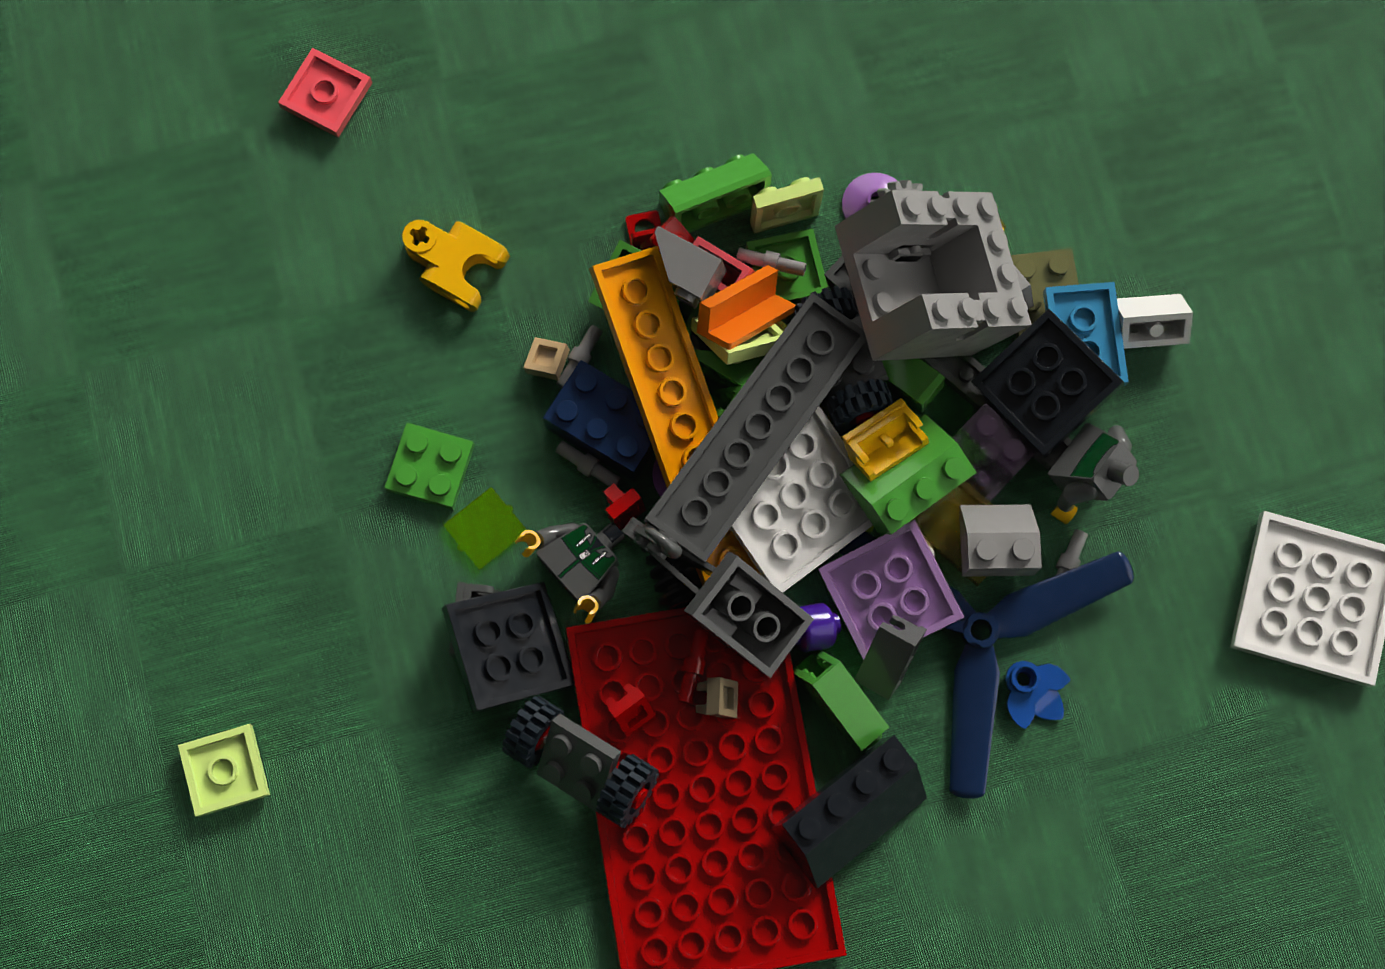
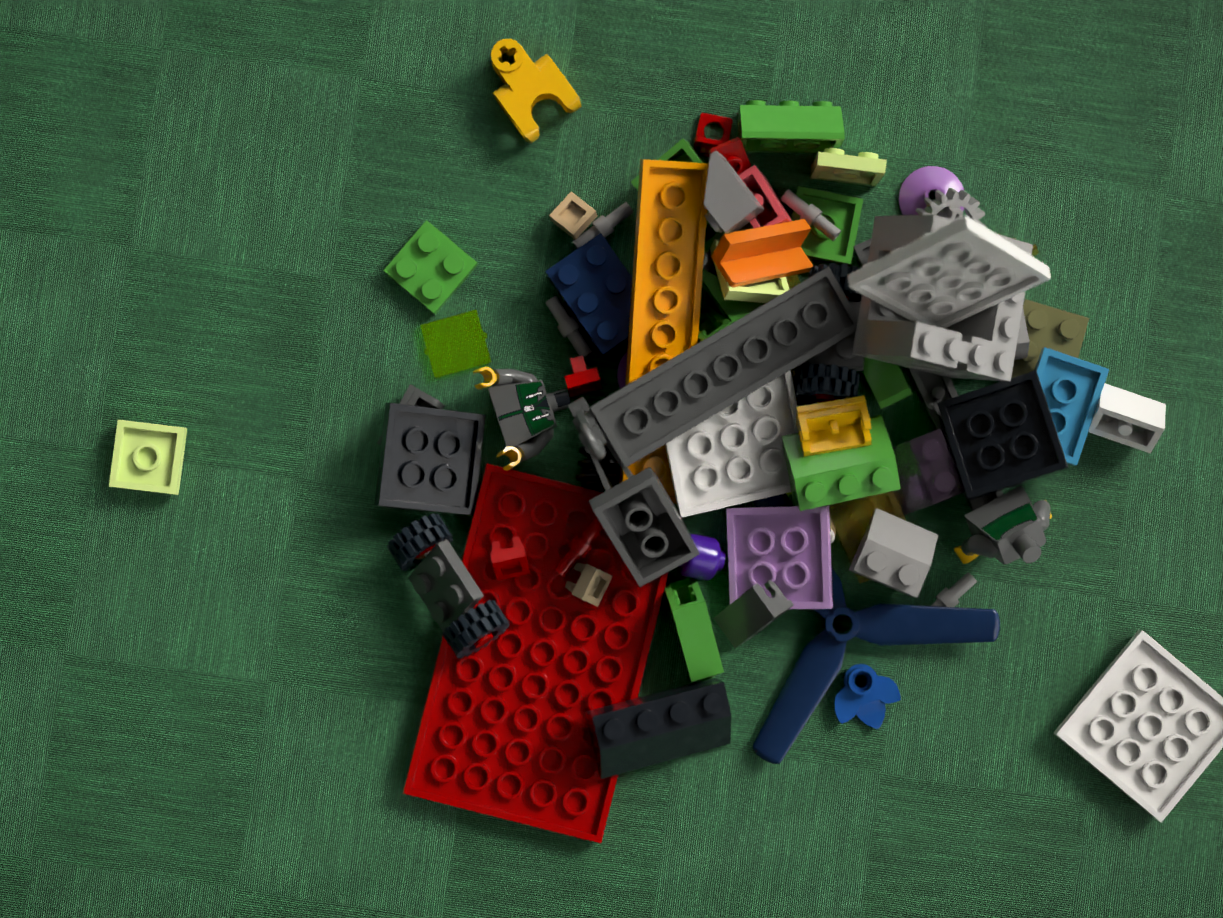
camera: 25 degrees right, 10 degrees up
none -> white plate [848,216,1051,329]

